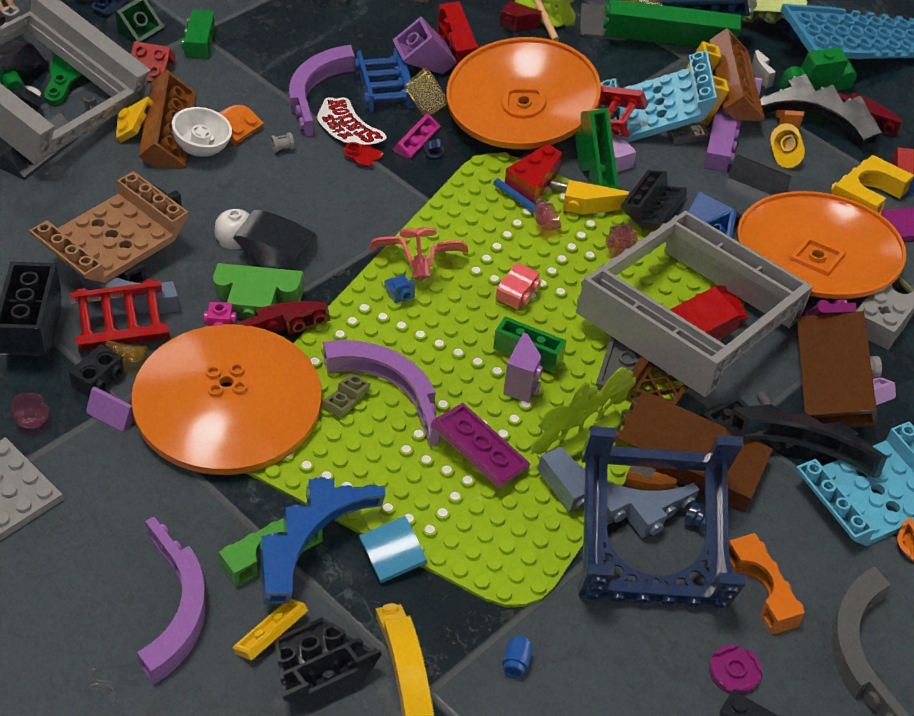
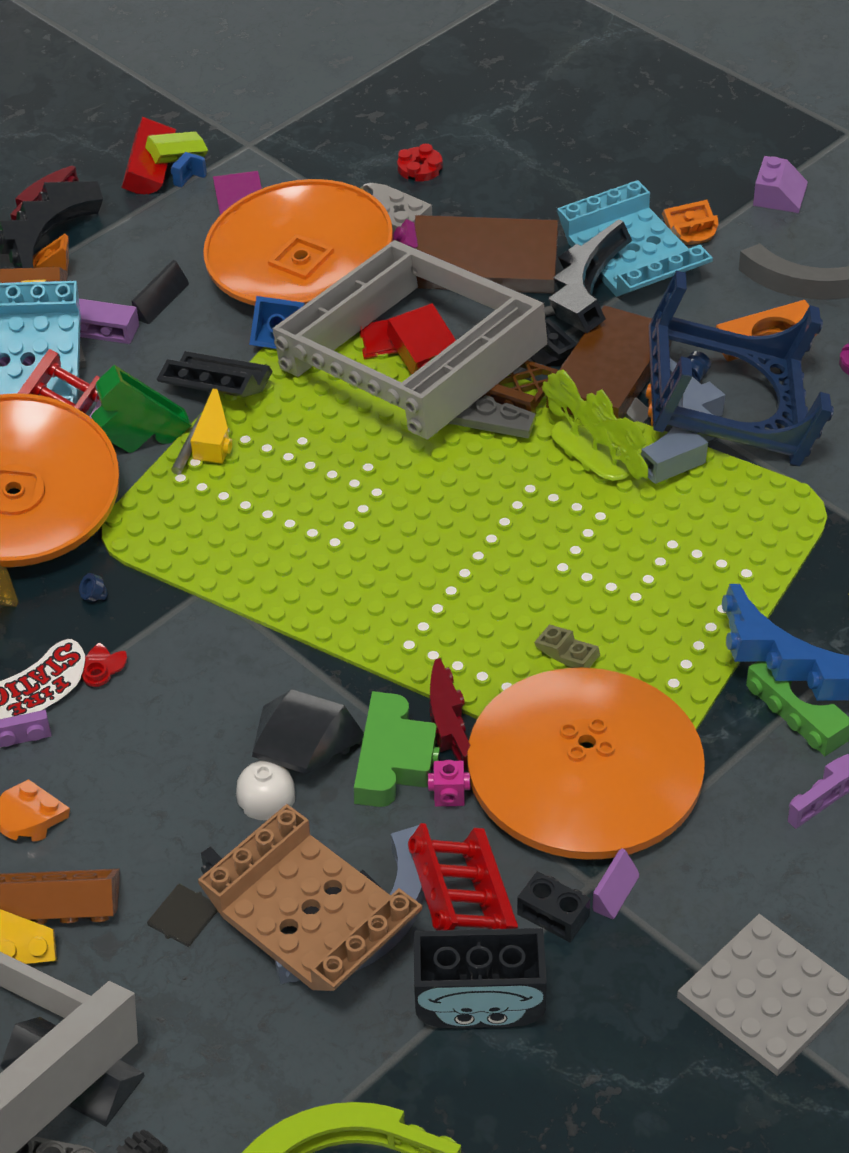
camera: 85 degrees left, 0 degrees up
clear pink hair [11,392,49,429] -> none
clear yellow hat [105,341,148,362] -> none
white piece [172,107,232,157] -> none
light grey bush [270,132,295,153] -> none
medium lavender arch [323,340,440,446] -> none
dark azure slope [359,516,427,583] -> none
coral plant [369,227,468,279] -> none
blue bracket [384,275,415,303] -> none
dark pink slope [392,113,441,159] -> none
magenta tile [430,403,531,488] -> none
blue bar [493,178,542,216] -> none
green brick [493,316,566,373] -> none
coral brick [496,262,541,310] -> none
medium lavender slope [503,333,543,403] -> none
red wedge [505,143,562,204] -> none
hair [534,199,561,231] -> none
brick [606,224,638,258] -> none
blue slope [688,192,742,222] -> none
yellow piece [770,123,805,168] -> none
yellow arch [830,155,914,215] -> none

